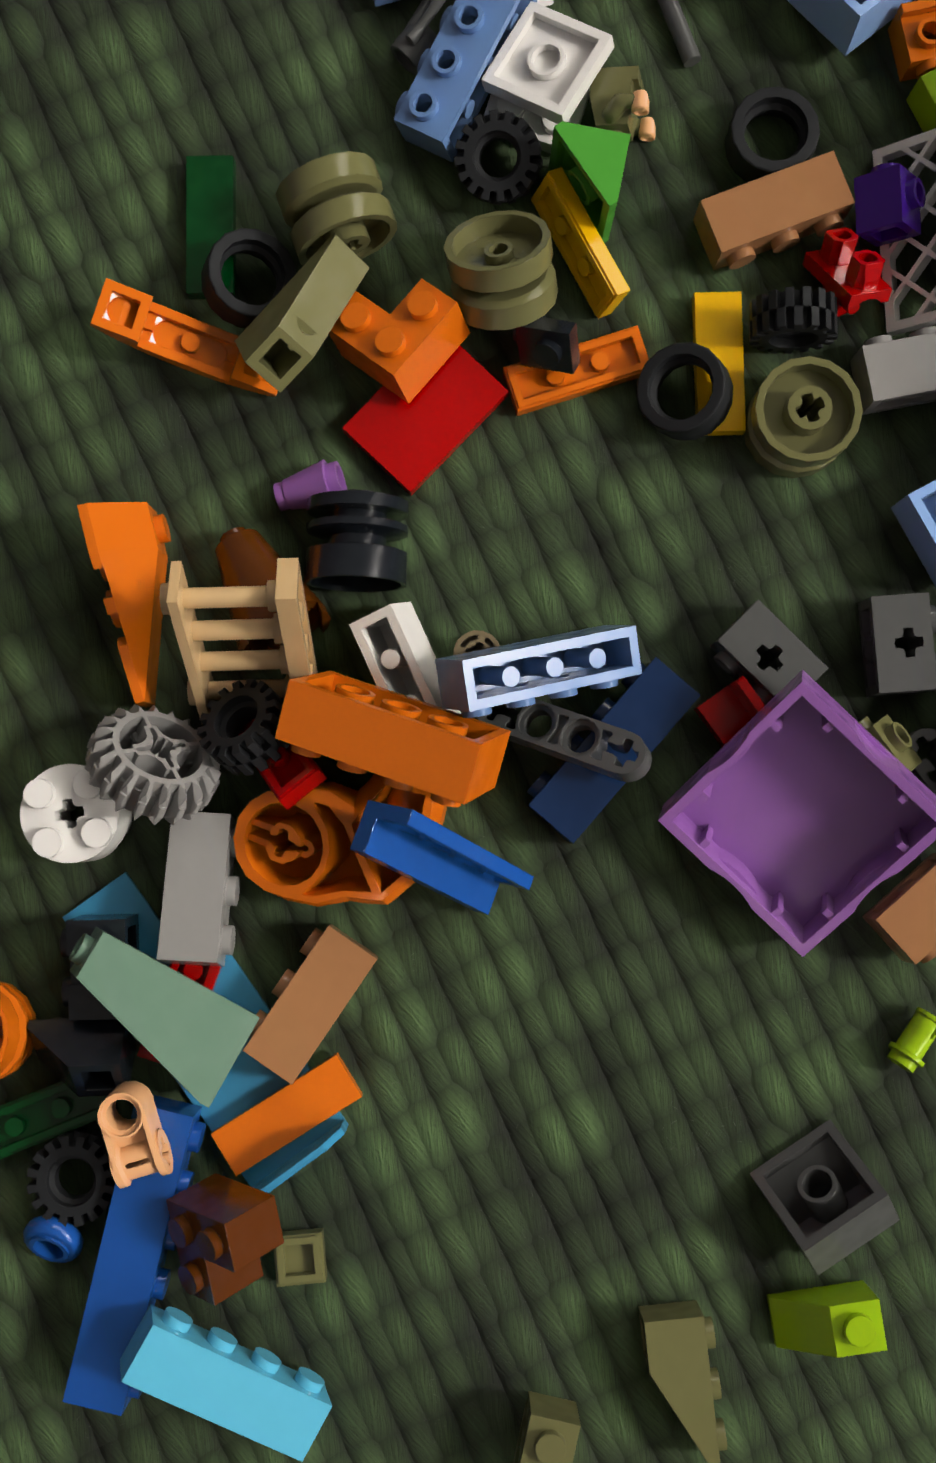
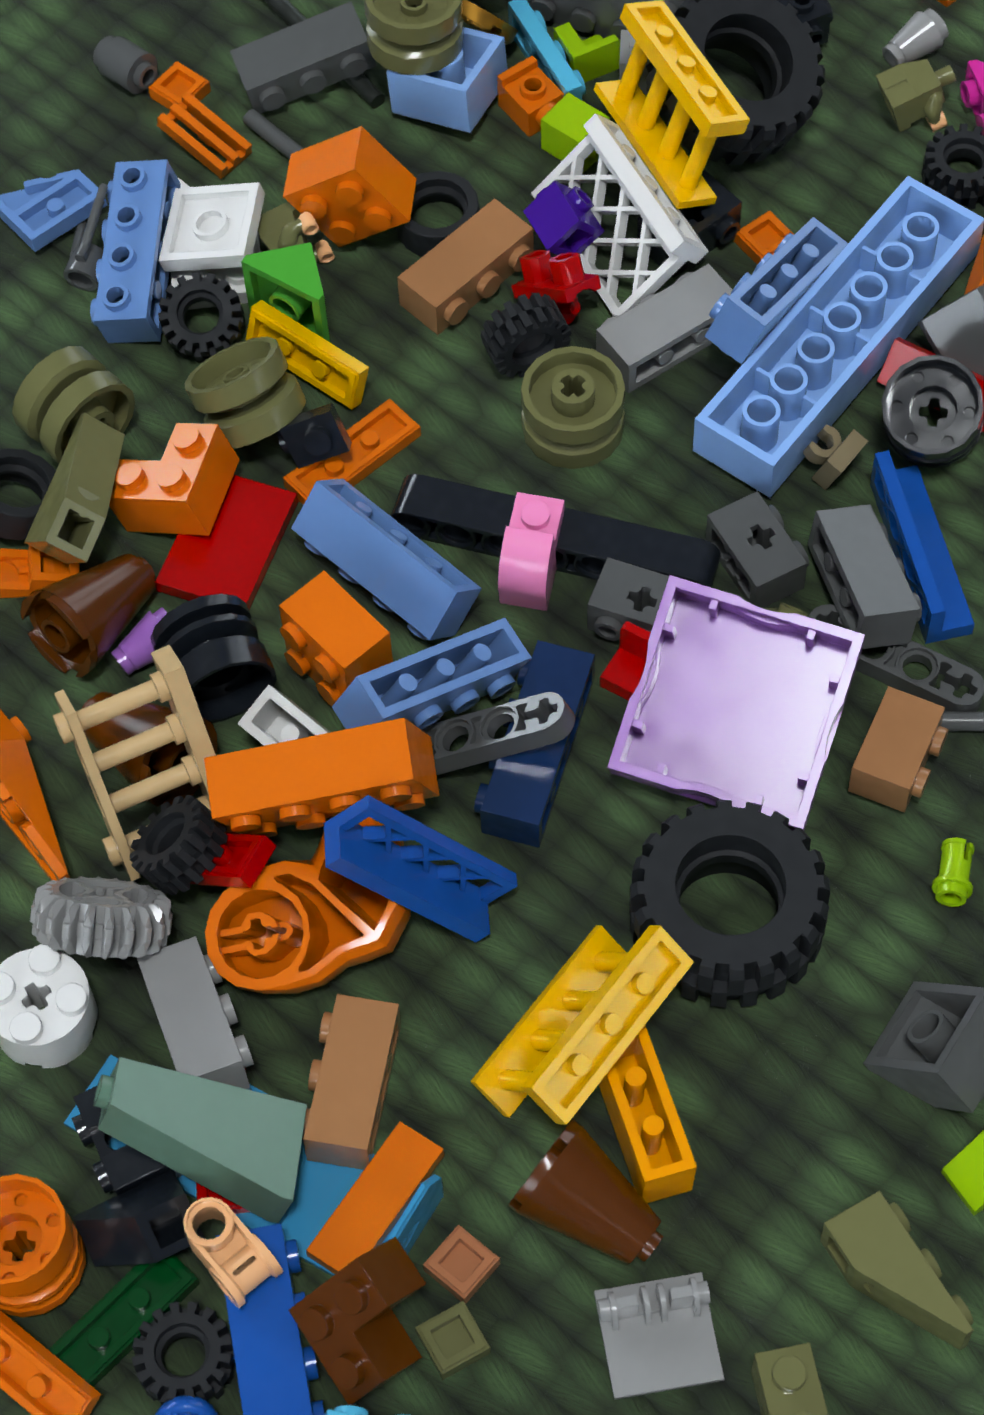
camera: 20 degrees left, 25 degrees down
black tyre [636,342,733,440] -> none
yellow tile [692,291,746,436] -> none
none -> reddish brown cone [20,554,155,678]
none -> orange brick [279,570,393,706]
none -> orange brick [283,126,417,248]
none -> medium blue brick [291,478,482,640]
none -> black beam [390,474,721,588]
none -> nougat tile [423,1224,500,1304]
none -> yellow fence [470,925,694,1125]
none -> bright pink brick [498,492,565,611]
none -> reddish brown cone [507,1119,664,1265]
none -> light grey hinge [594,1272,724,1400]
none -> light orange brick [598,1025,697,1203]
none -> black tyre [629,800,830,1008]

